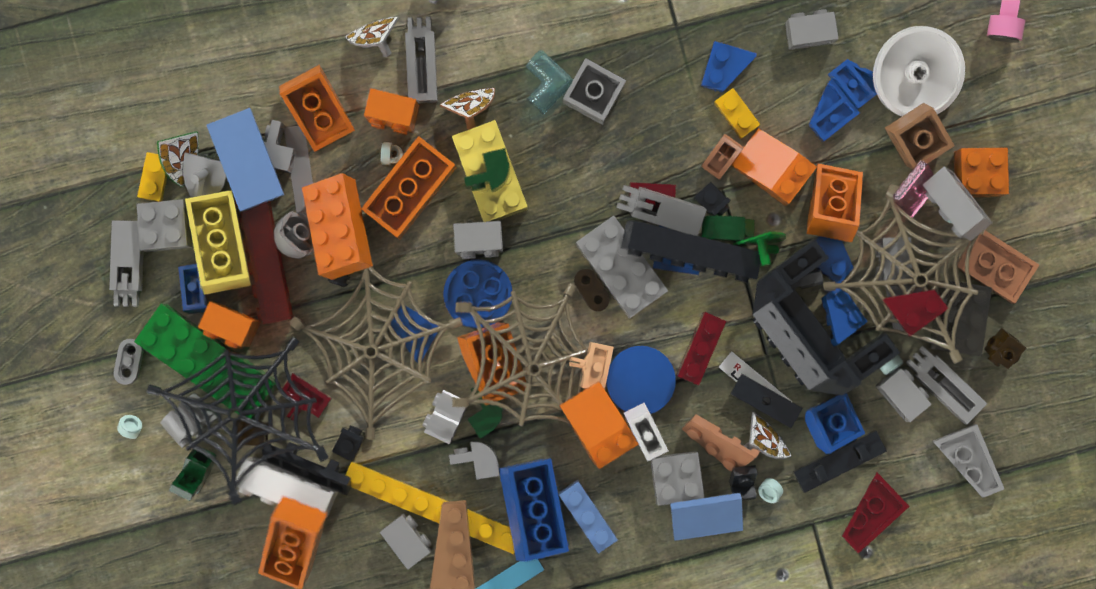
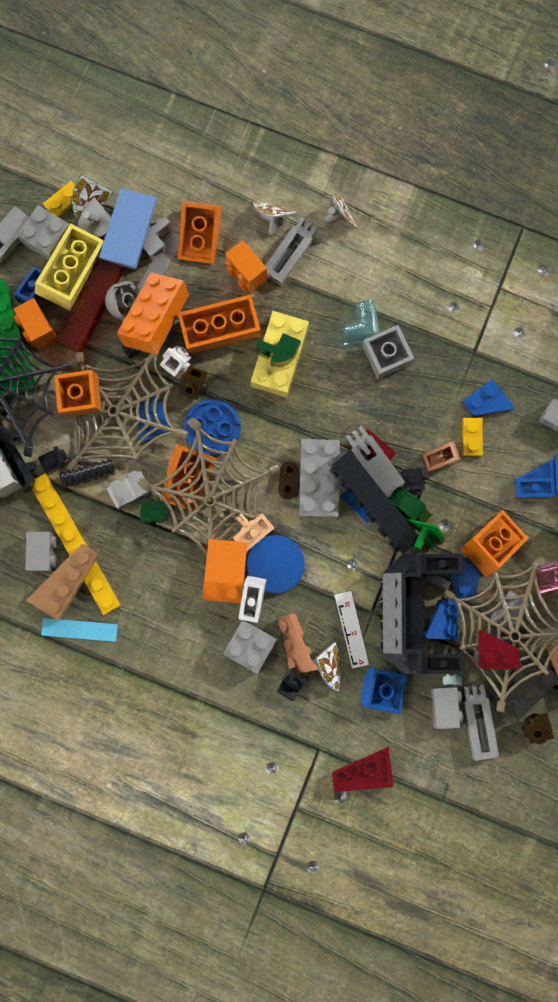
camera: 40 degrees right, 5 degrees down
dark red plate [282,373,332,421] -> none
light aqua tile [381,142,403,165] -> none
shield [440,88,495,130] -> none
light grey brick [449,441,500,479] -> none
light grey brick [453,221,503,259] -> none
blue brick [499,459,569,562] -> none
medium blue brick [559,480,618,553] -> none
medium blue tile [670,493,743,541] -> none
dark red brick [675,312,727,385] -> none
black tile [730,373,803,428] -> none
orange slope [731,128,817,206] -> none
light aqua tile [758,478,783,503] -> none
black hinge [793,430,887,493] -> none
light grey wing [933,424,1004,498] -> none
none -> orange brick [54,370,102,417]
none -> black piece [60,458,115,488]
none -> white brick [160,345,192,377]
none -> dark brown brick [179,366,208,400]

